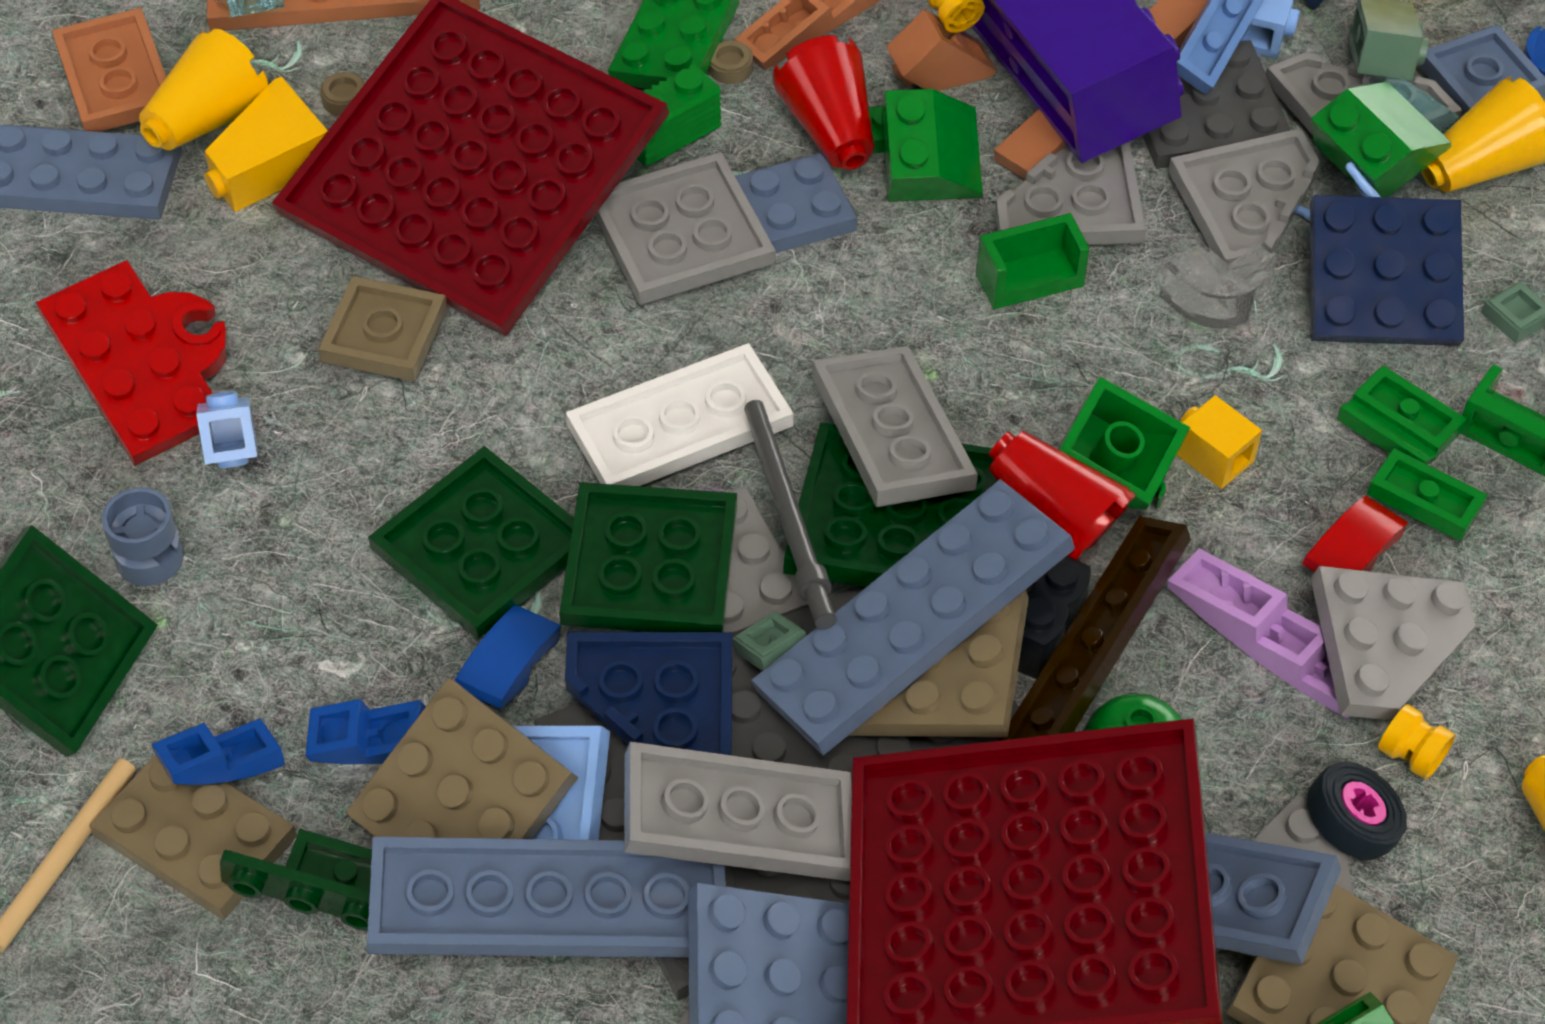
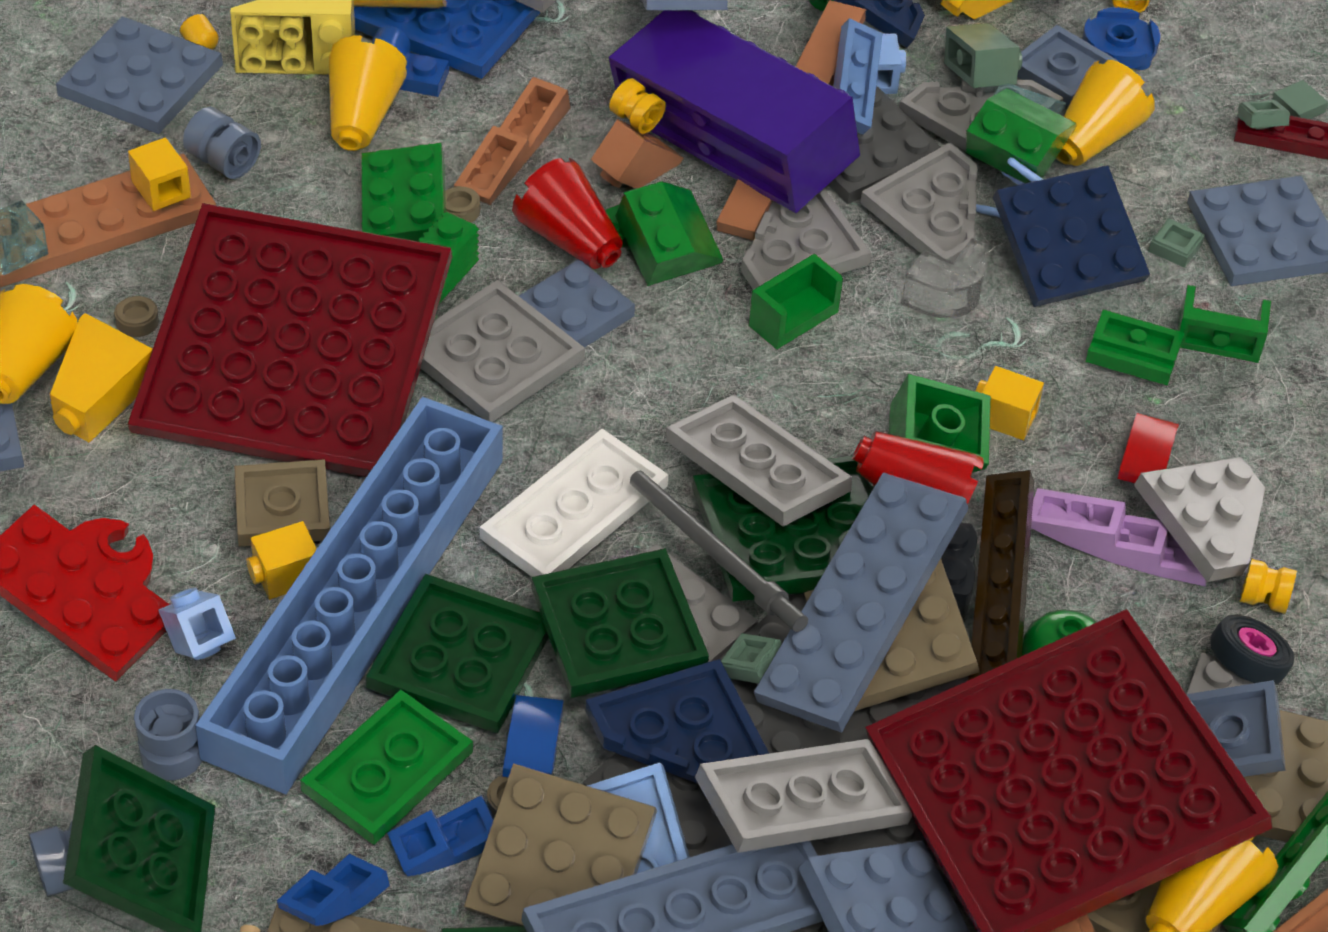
camera: 25 degrees left, 5 degrees down
green plate [1367,448,1488,541] -> none
none -> medium blue brick [195,397,503,795]
none -> yellow brick [246,521,317,600]
none -> green plate [300,690,473,845]

